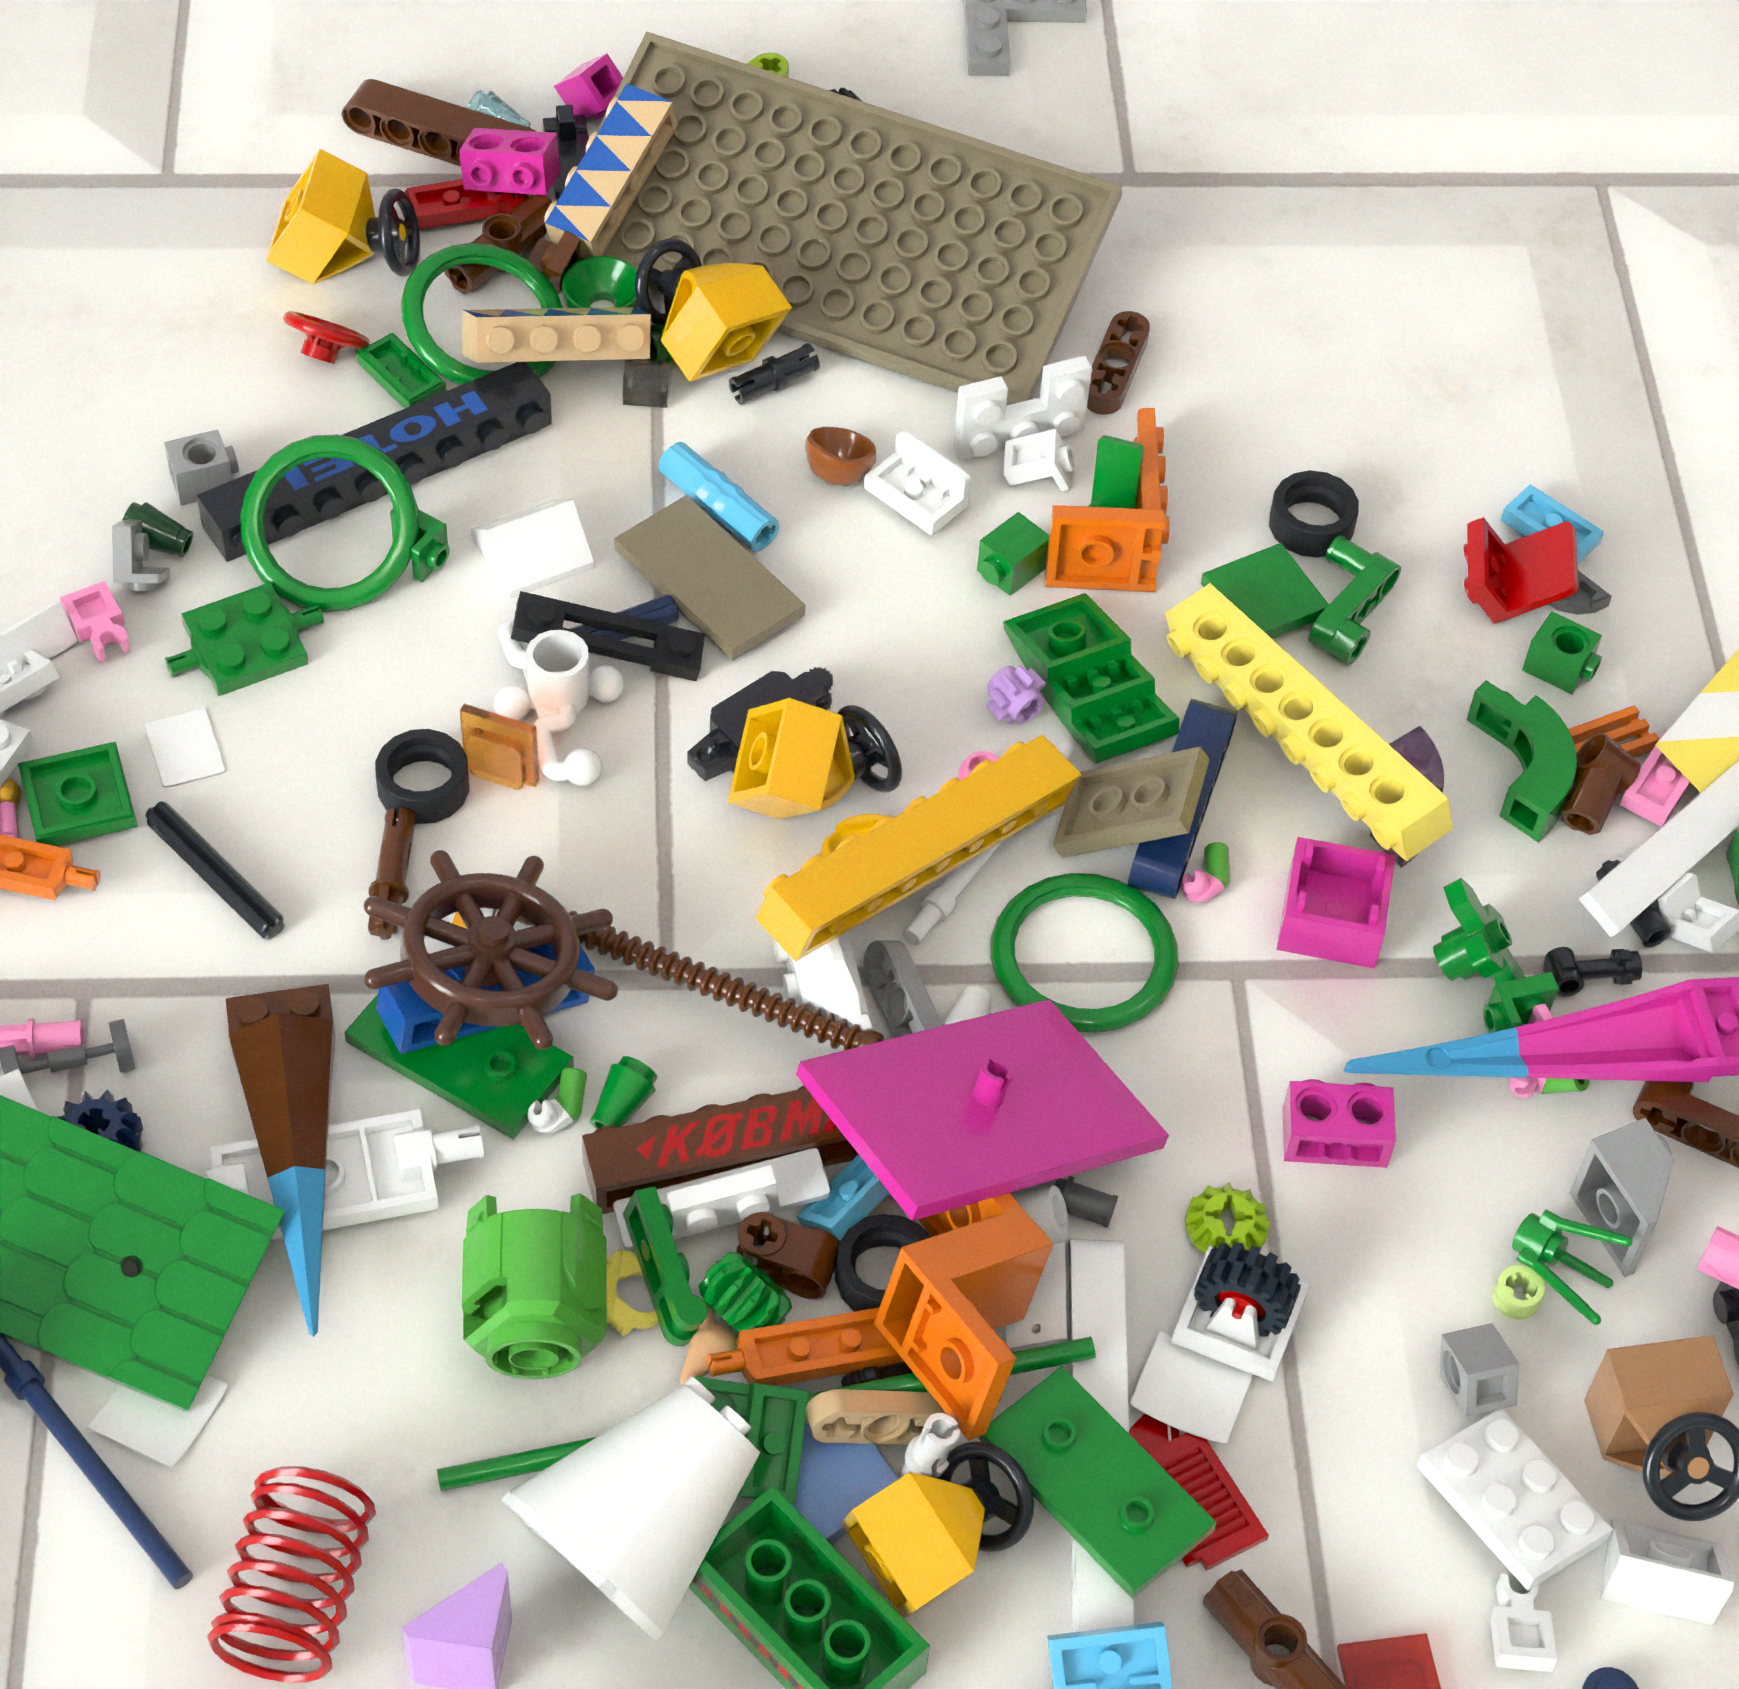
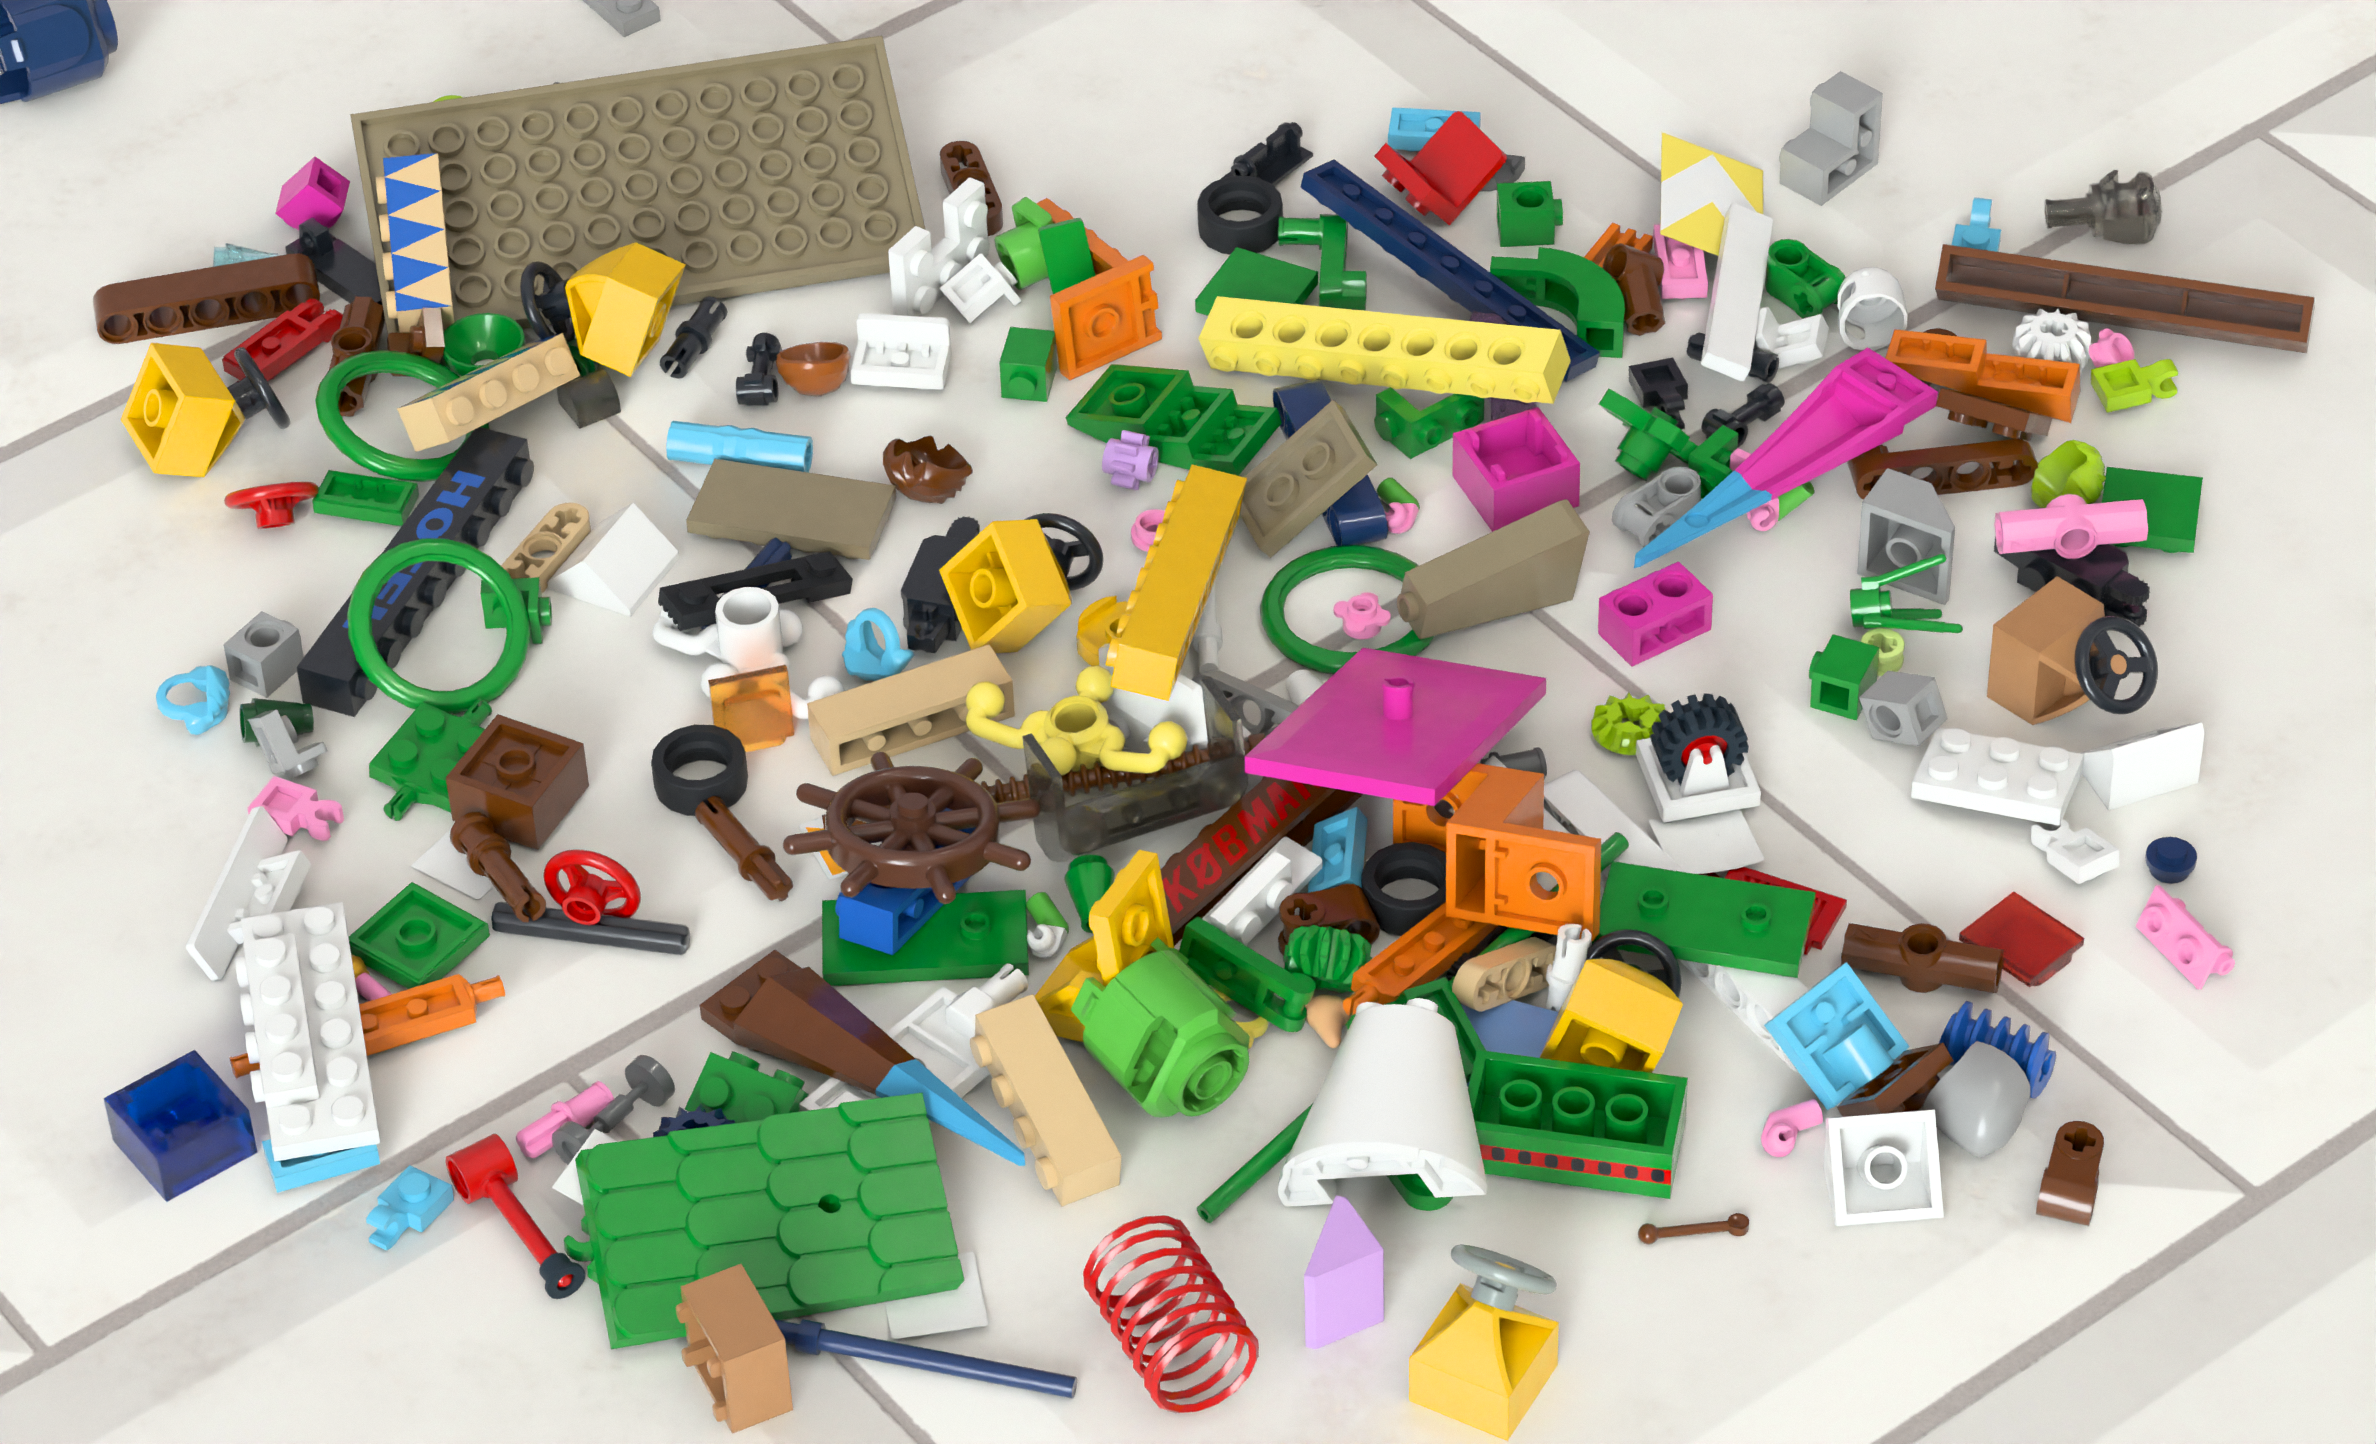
camera: 30 degrees left, 10 degrees down
dark pink brick [459,128,561,195] -> none
none -> medium azure piece [156,665,230,735]
none -> reddish brown container [446,714,589,850]
none -> reddish brown pin [449,812,546,922]
none -> tan beam [501,503,591,594]
none -> red piece [543,849,641,925]
none -> green bracket [685,1051,809,1123]
none -> black bar [736,333,782,406]
none -> tan brick [807,644,1015,776]
none -> medium azure piece [842,608,915,681]
none -> reddish brown hair [883,436,973,504]
none -> light yellow wheel [966,665,1188,776]
none -> tan brick [970,994,1122,1207]
none -> bright green piece [994,197,1054,290]
none -> clear smoke windscreen [1022,677,1248,862]
none -> yellow bracket [1035,849,1174,1042]
none -> black hinge [1221,122,1313,186]
none -> dark blue plate [1300,159,1600,382]
none -> bright pink plate [1334,593,1391,639]
none -> green bracket [1374,387,1485,459]
none -> dark tan slope [1397,499,1590,639]
none -> light grey piece [1612,466,1701,547]
none -> black plate [1629,357,1688,430]
none -> green brick [1809,634,1879,721]

